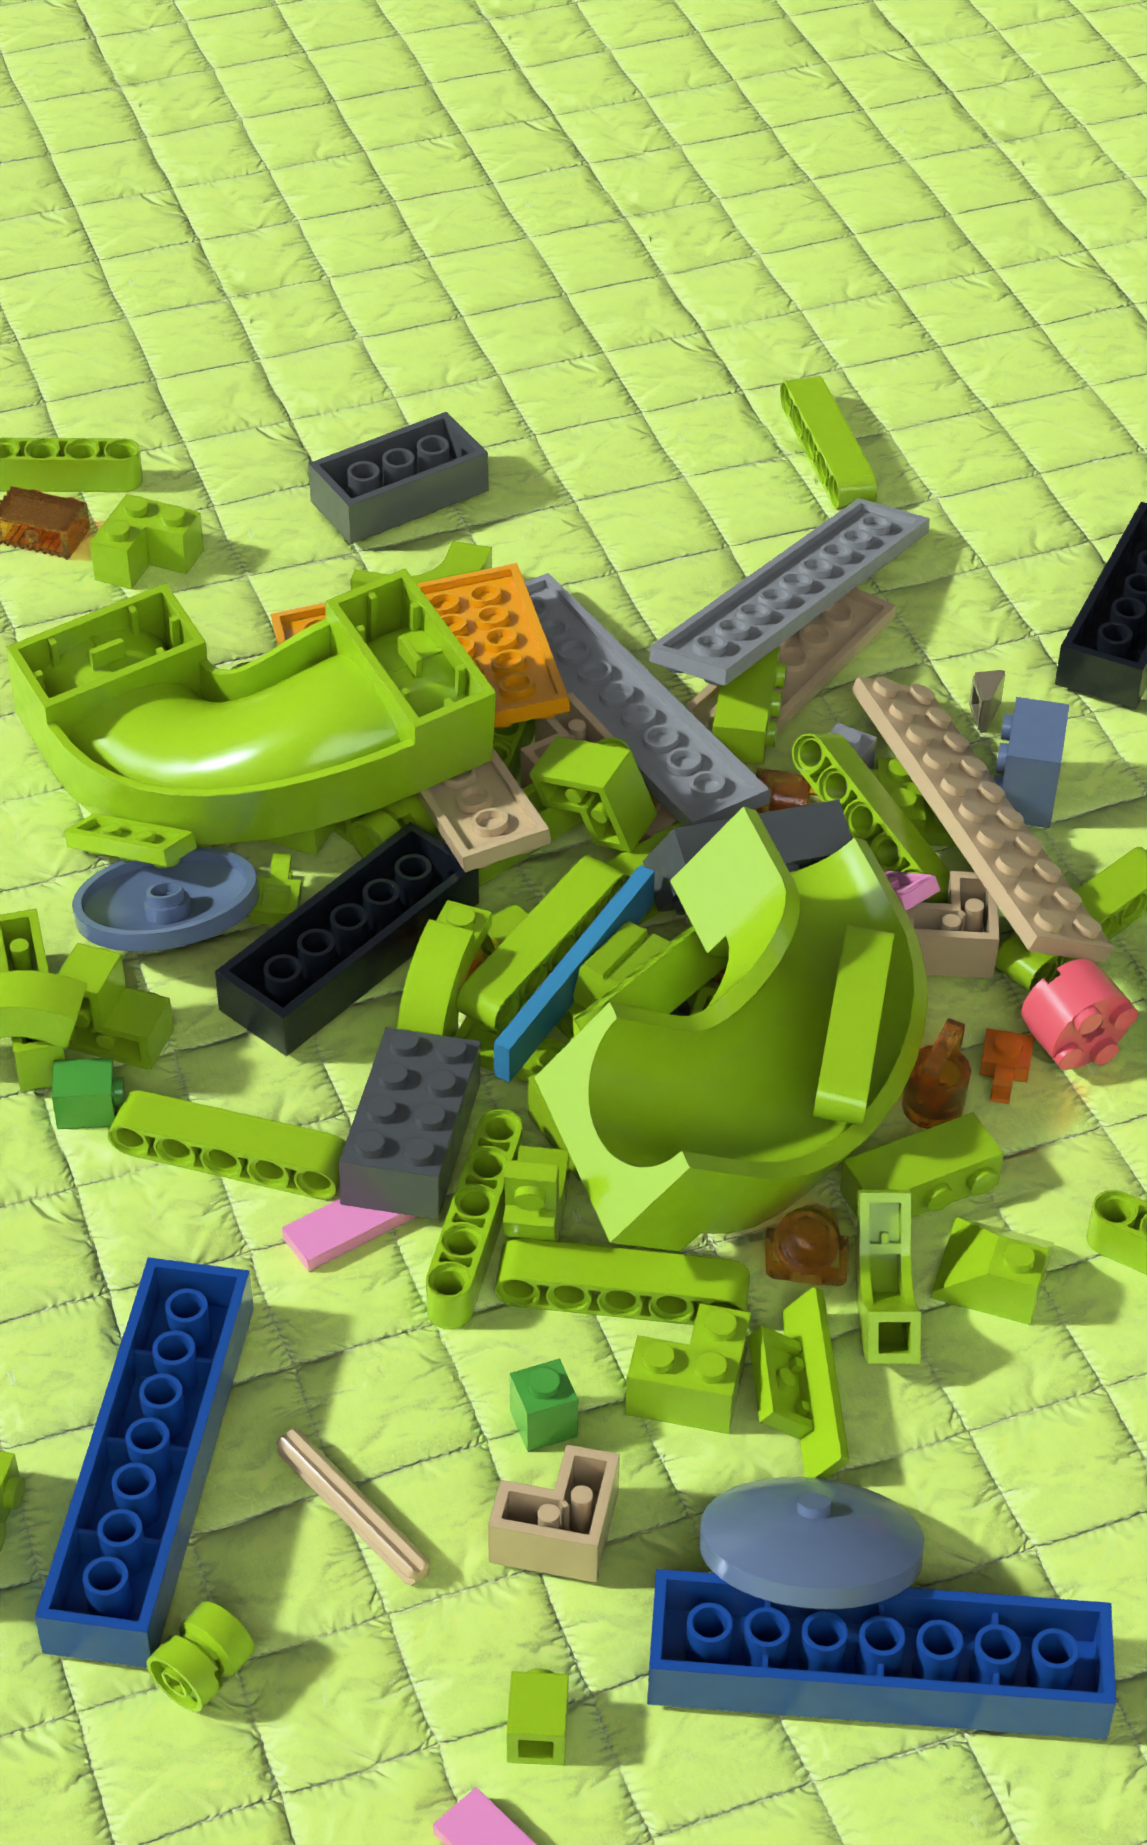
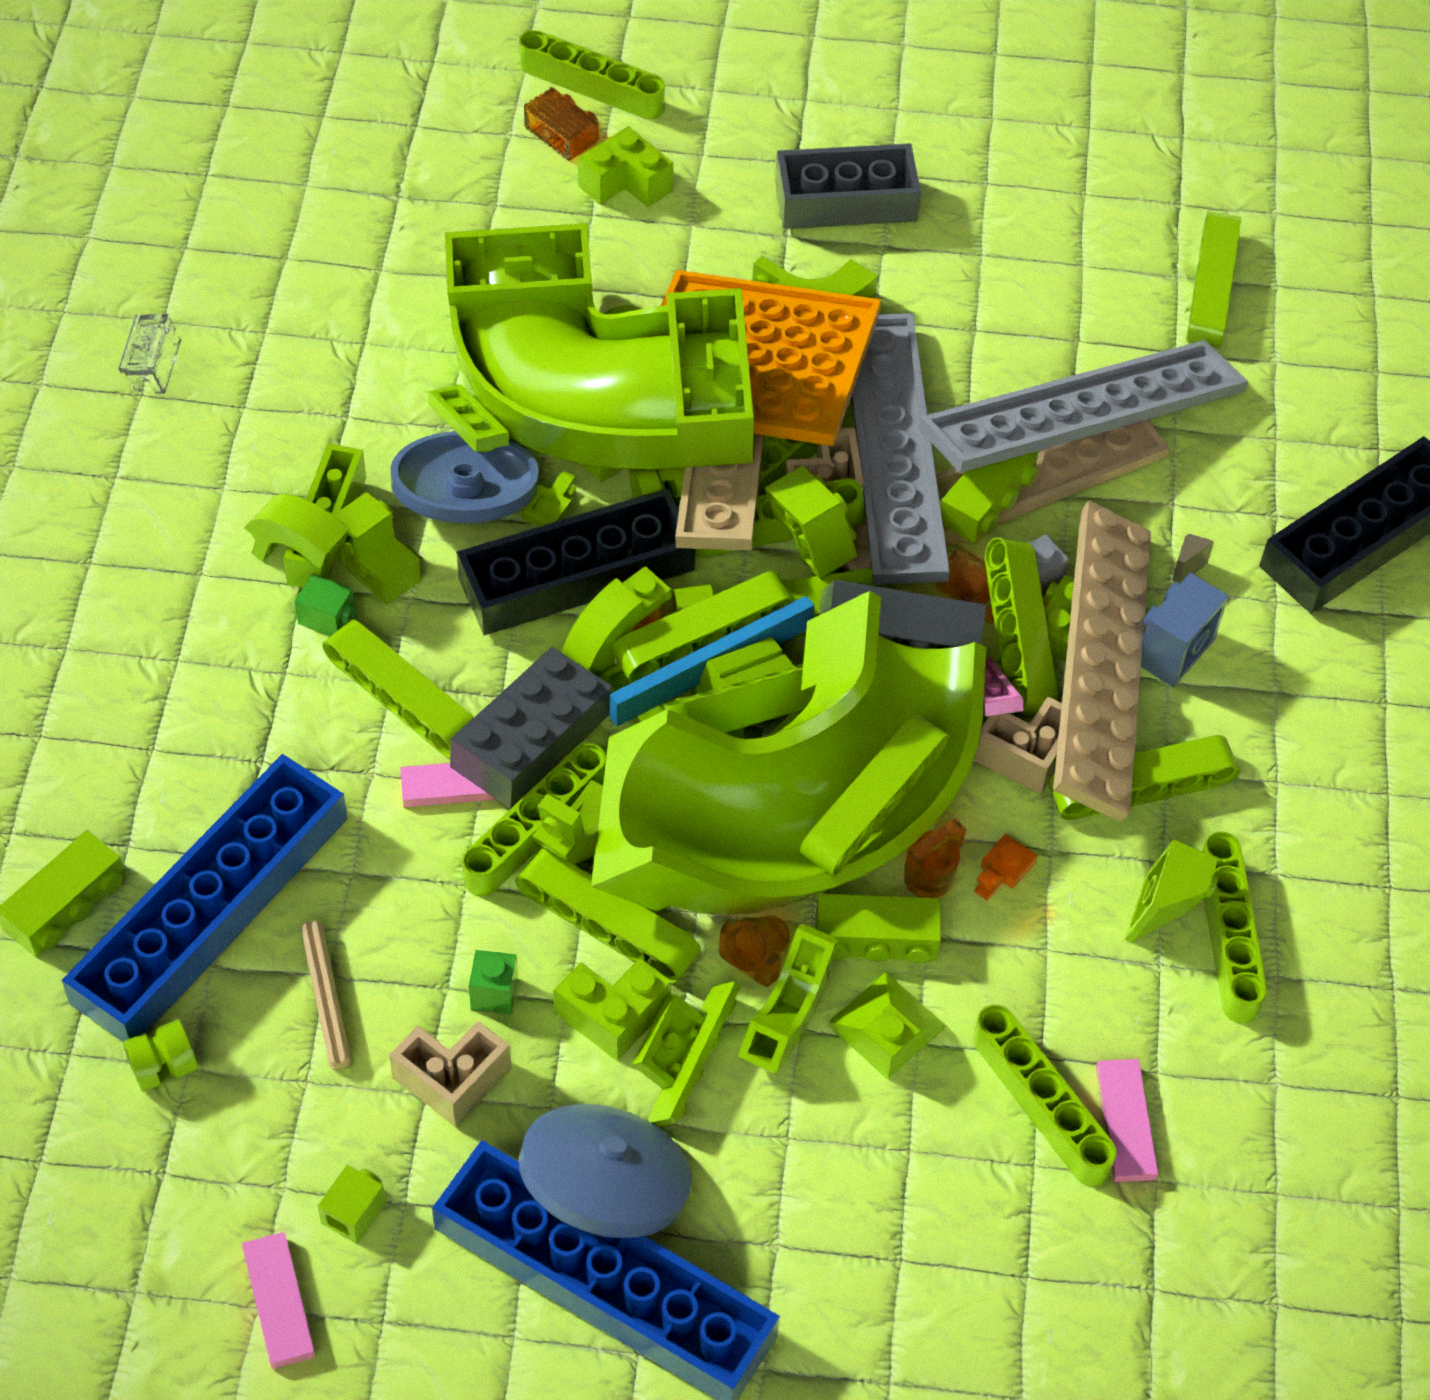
camera: 25 degrees right, 10 degrees up
coral brick [1021,959,1138,1070] -> none

